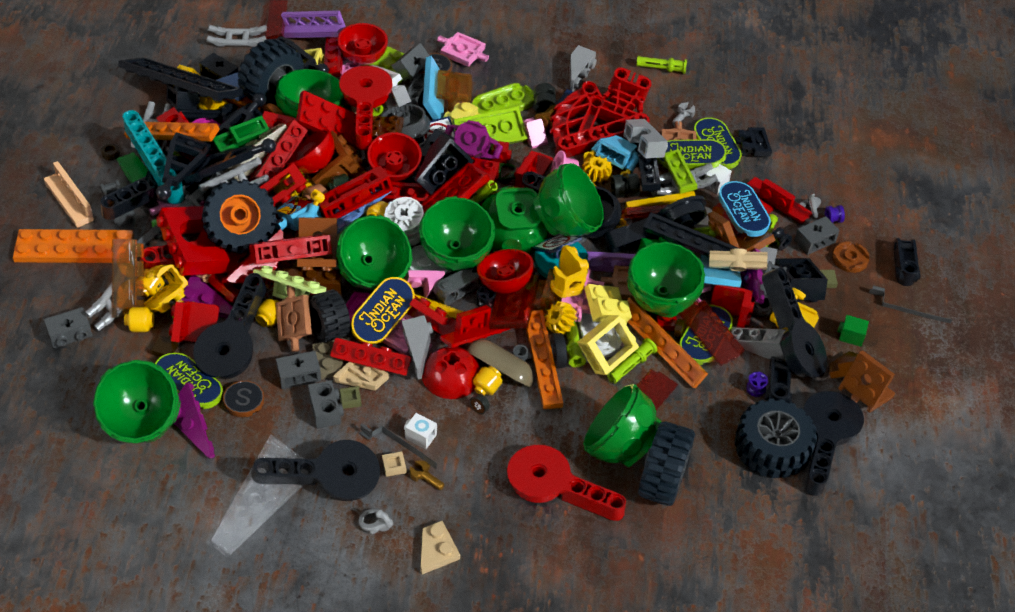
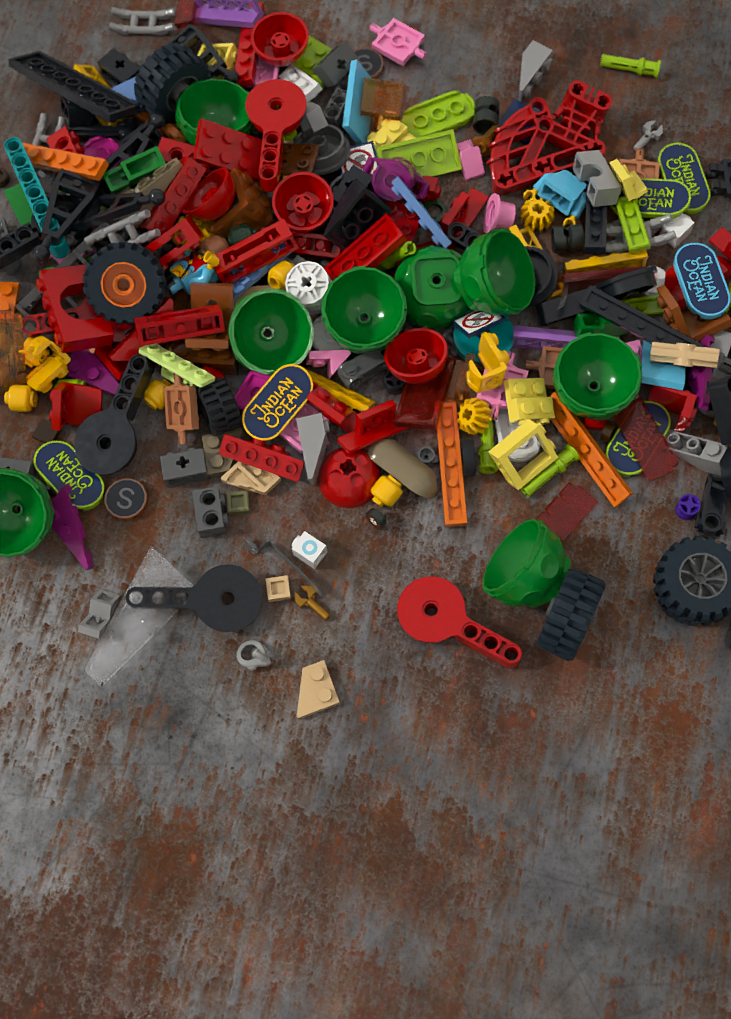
camera: 15 degrees right, 20 degrees up
none -> light grey slope [78,589,121,639]
none -> medium blue wing [391,176,452,248]
none -> light yellow bracket [609,159,648,201]

